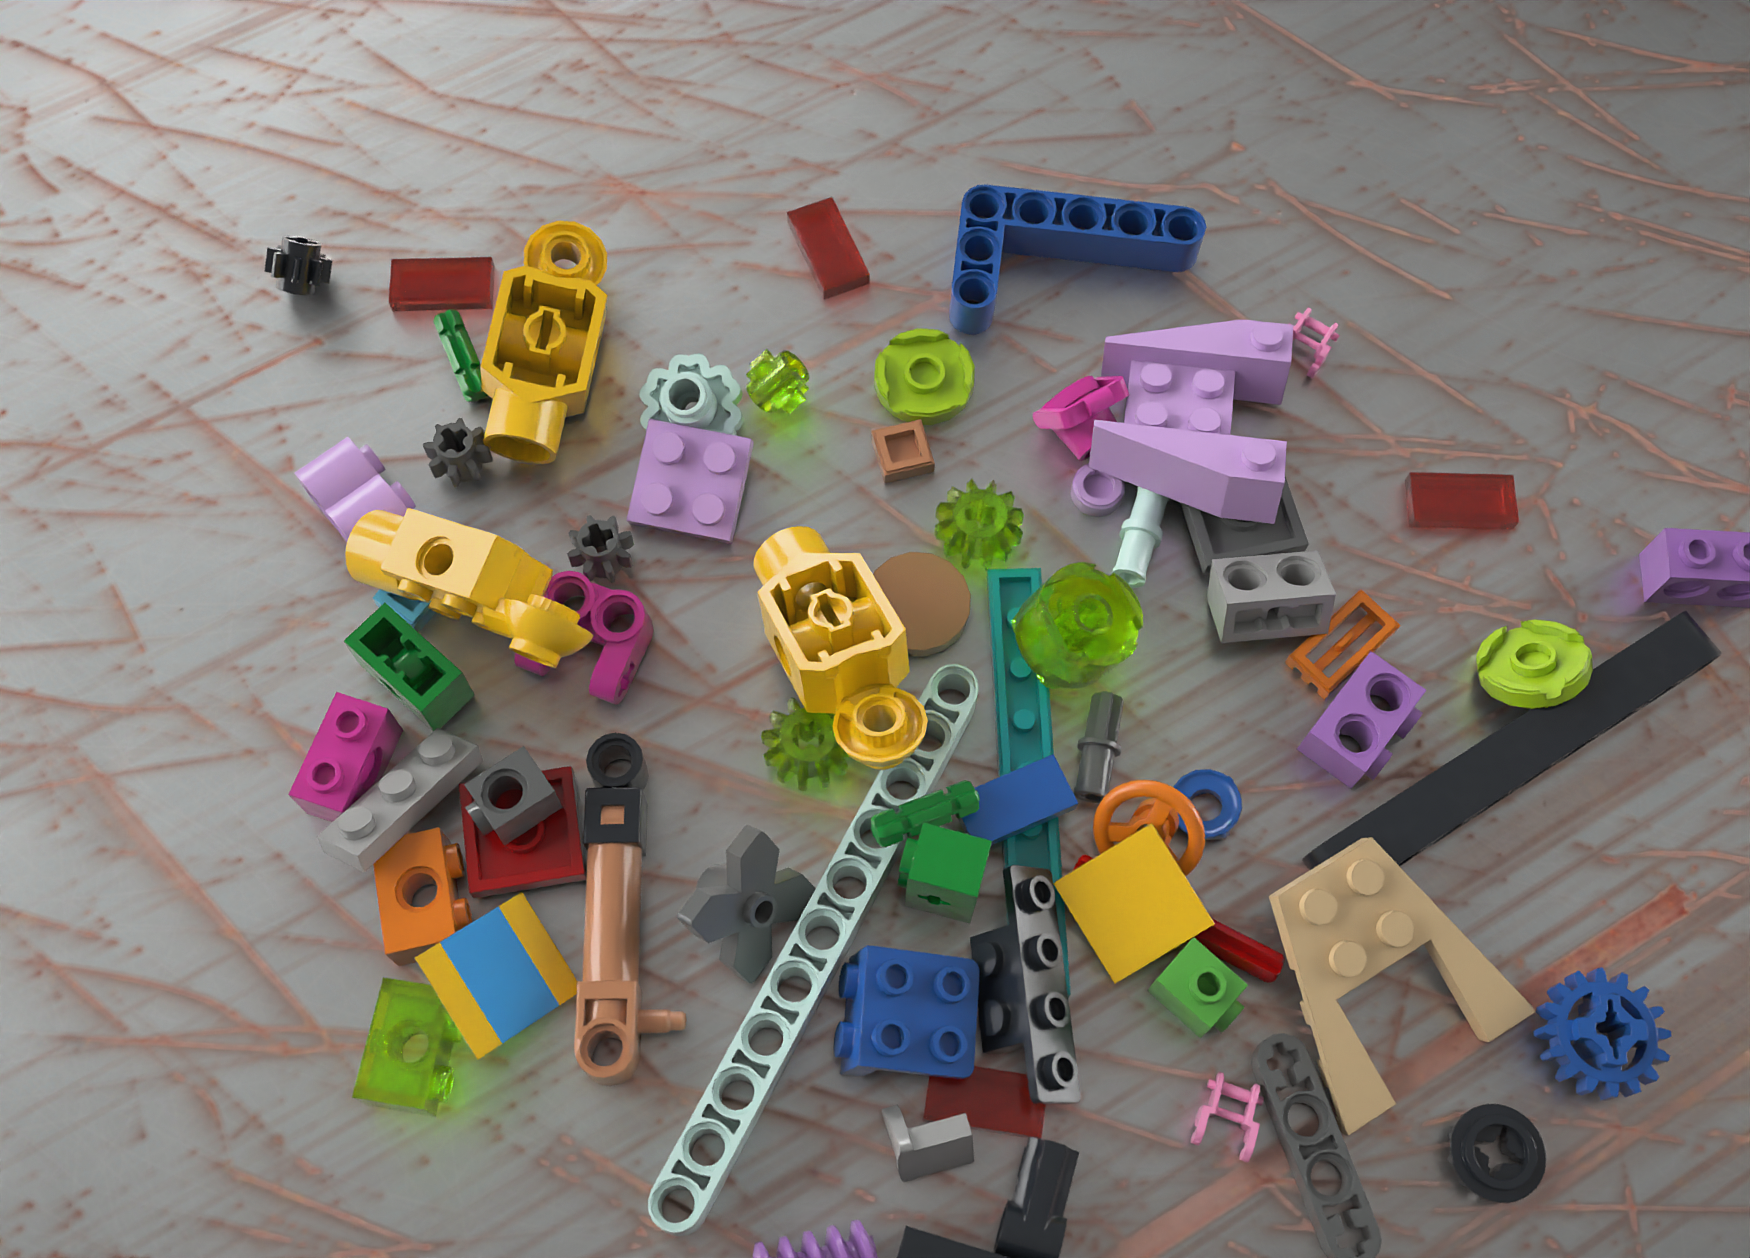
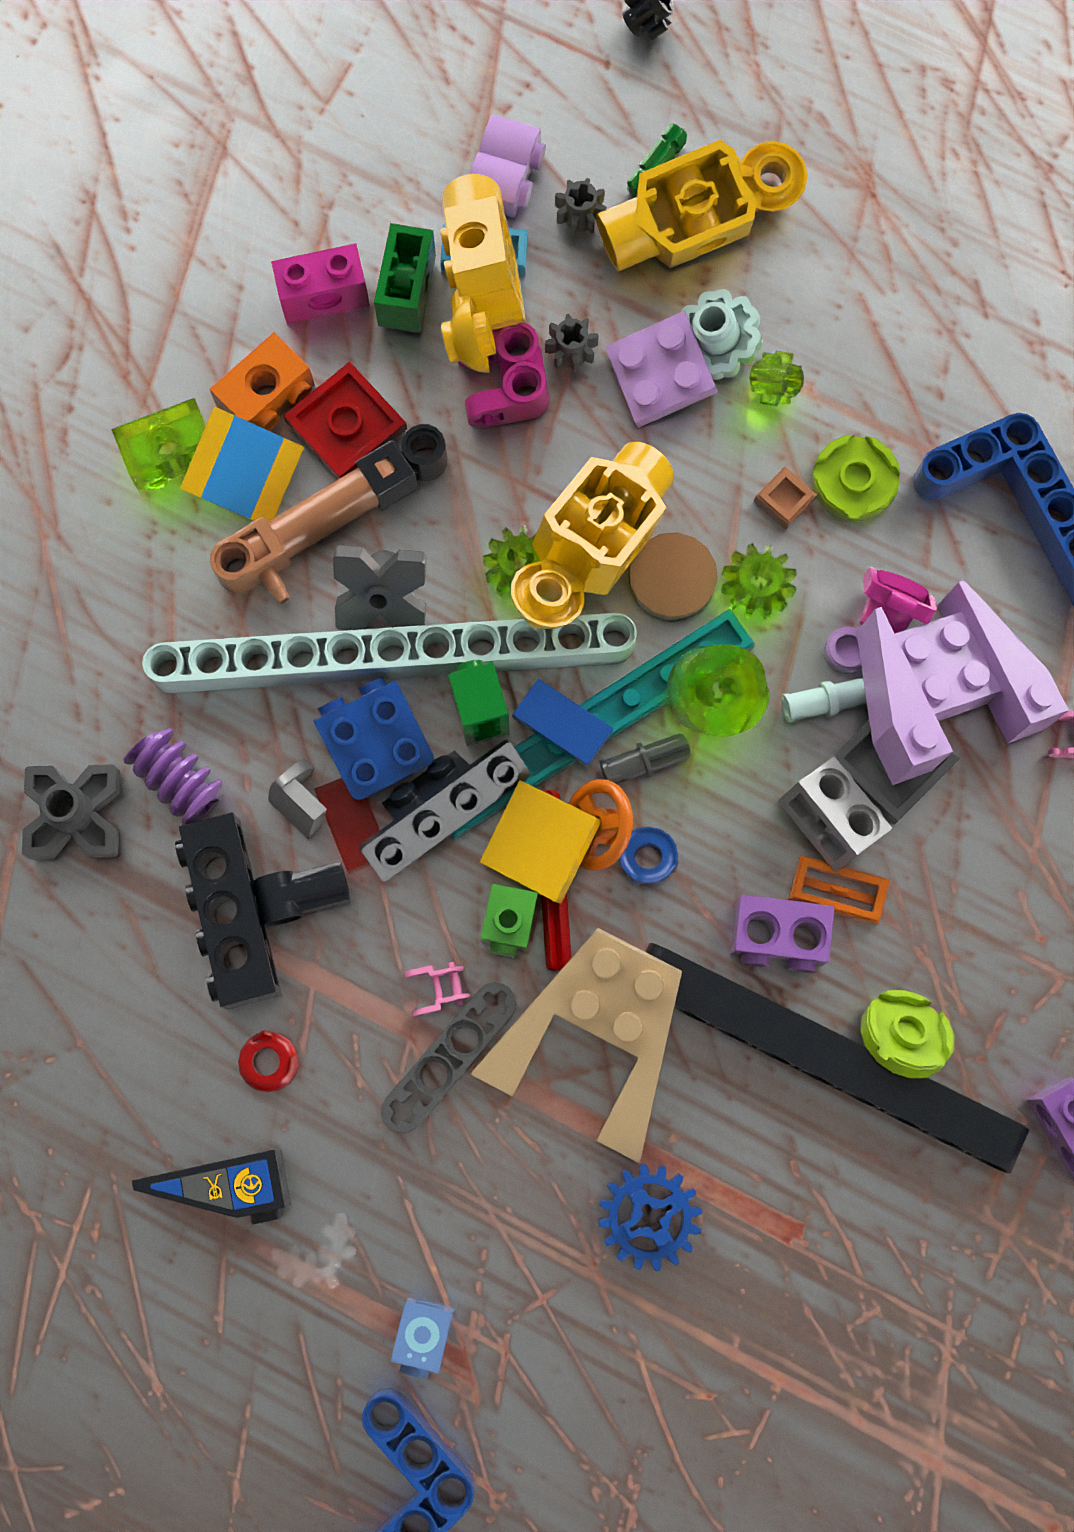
camera: 60 degrees right, 10 degrees up
light grey plate [317,728,483,872] -> none
clear red tile [388,257,495,311] -> none
dark grey brick [464,746,563,845] -> none
clear red tile [787,197,870,300] -> none
green axle [871,780,980,848] -> none
clear red tile [1405,472,1519,529] -> none
black gear [1447,1104,1546,1204] -> none

